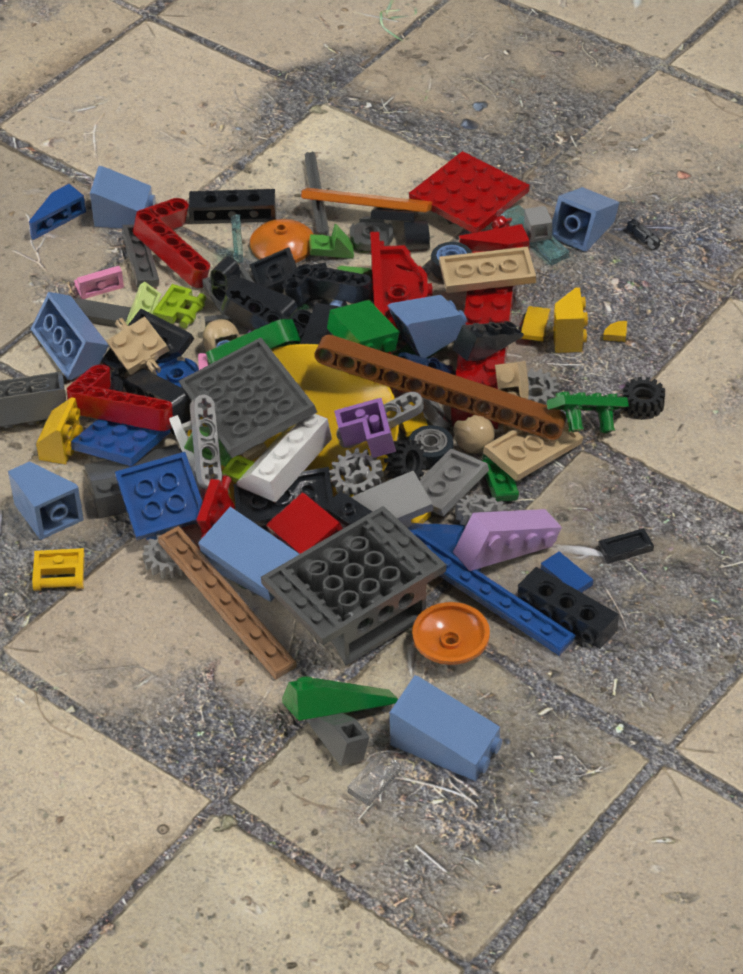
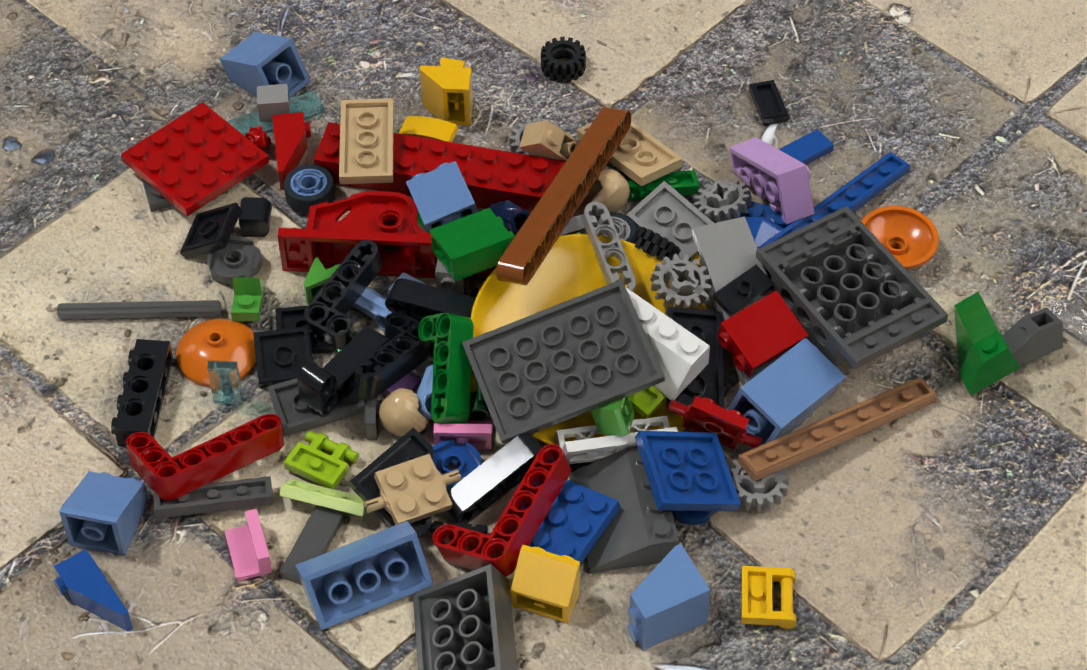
camera: 85 degrees left, 5 degrees up
light grey beam [190,395,222,490] -> none
orange tile [301,188,432,213] -> none
medium lavender brick [334,398,396,458] -> none
medium blue slope [389,675,502,781] -> none
black slope [452,321,524,361] -> none
black brick [518,567,619,649] -> none
green plate [546,392,629,433] -> none
black axle [627,219,661,250] -> none

